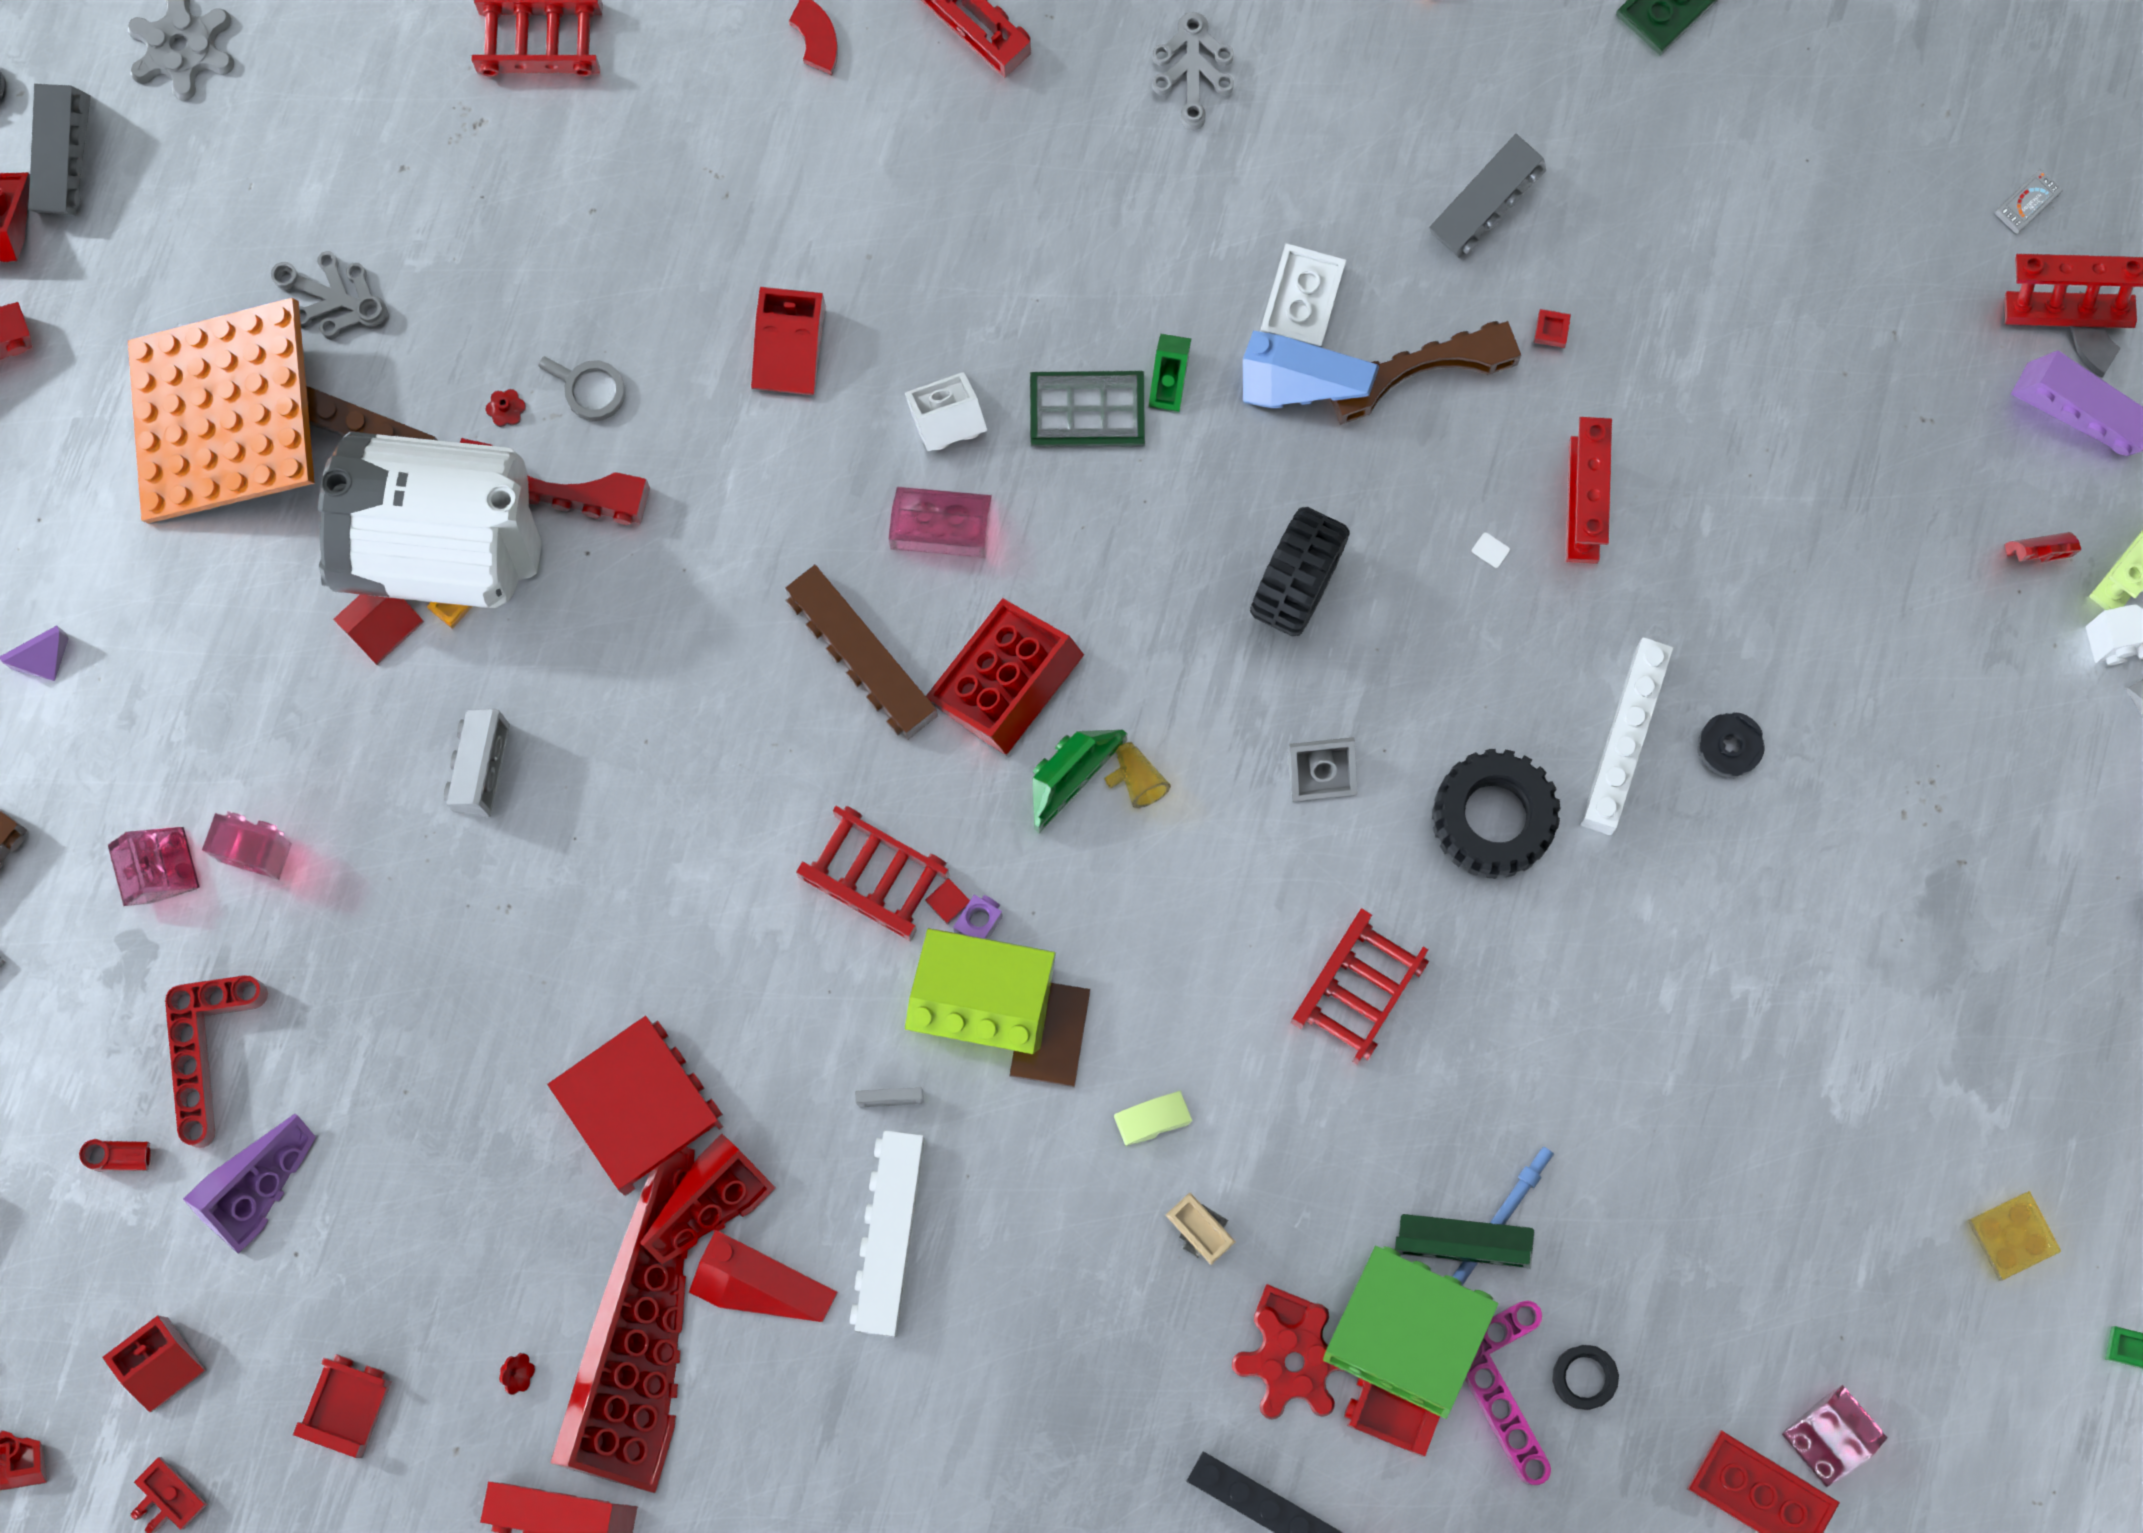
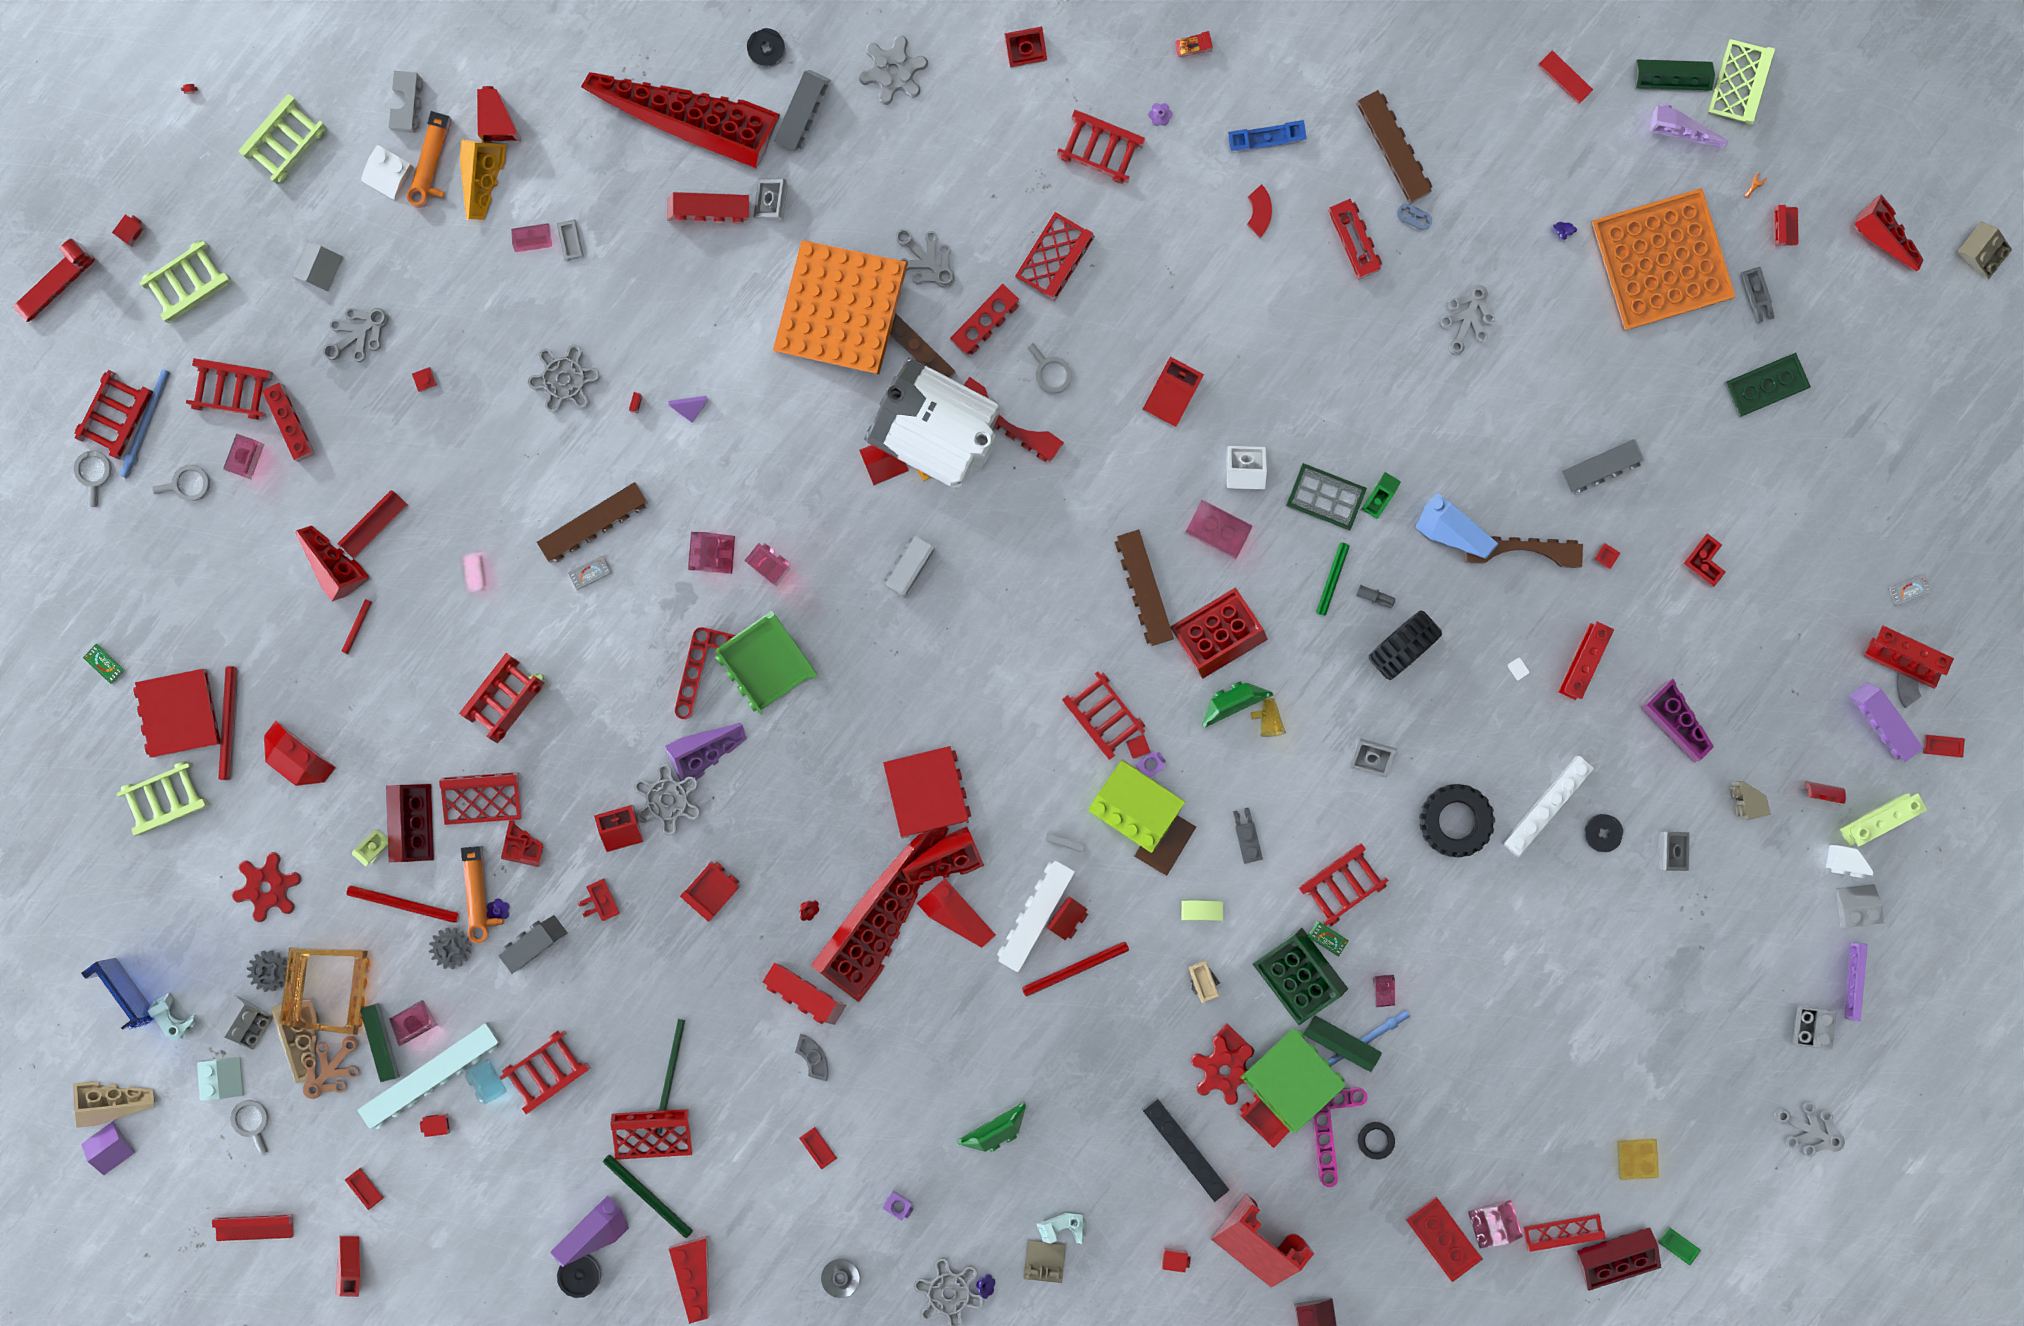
camera: 20 degrees right, 10 degrees up
red piece [79,1139,151,1172] -> none
red plant [485,389,526,427] -> none
white plate [1260,243,1346,347] -> none
none -> light grey plate [634,764,700,836]
none -> bright green panel [715,611,817,715]
none -> light grey slope [753,179,788,222]
none -> red brick [950,283,1019,356]
none -> red fence [1015,212,1095,301]
none -> red axle [1022,942,1129,996]
none -> red slope [1047,896,1089,941]
none -> dark grey hinge [1233,808,1263,864]
none -> dark green slope [1252,928,1348,1025]
none -> green tile [1307,920,1349,957]
none -> green axle [1316,542,1350,616]
none -> dark grey axle [1356,585,1395,608]
none -> clear pink slope [1373,975,1395,1007]
none -> red fence [1523,1214,1606,1252]
none -> dark red slope [1577,1228,1662,1291]
none -> magenta wedge [1641,679,1714,763]
none -> light grey slope [1658,831,1690,871]
none -> red brick [1683,533,1726,587]
none -> dark tan slope [1730,781,1771,820]

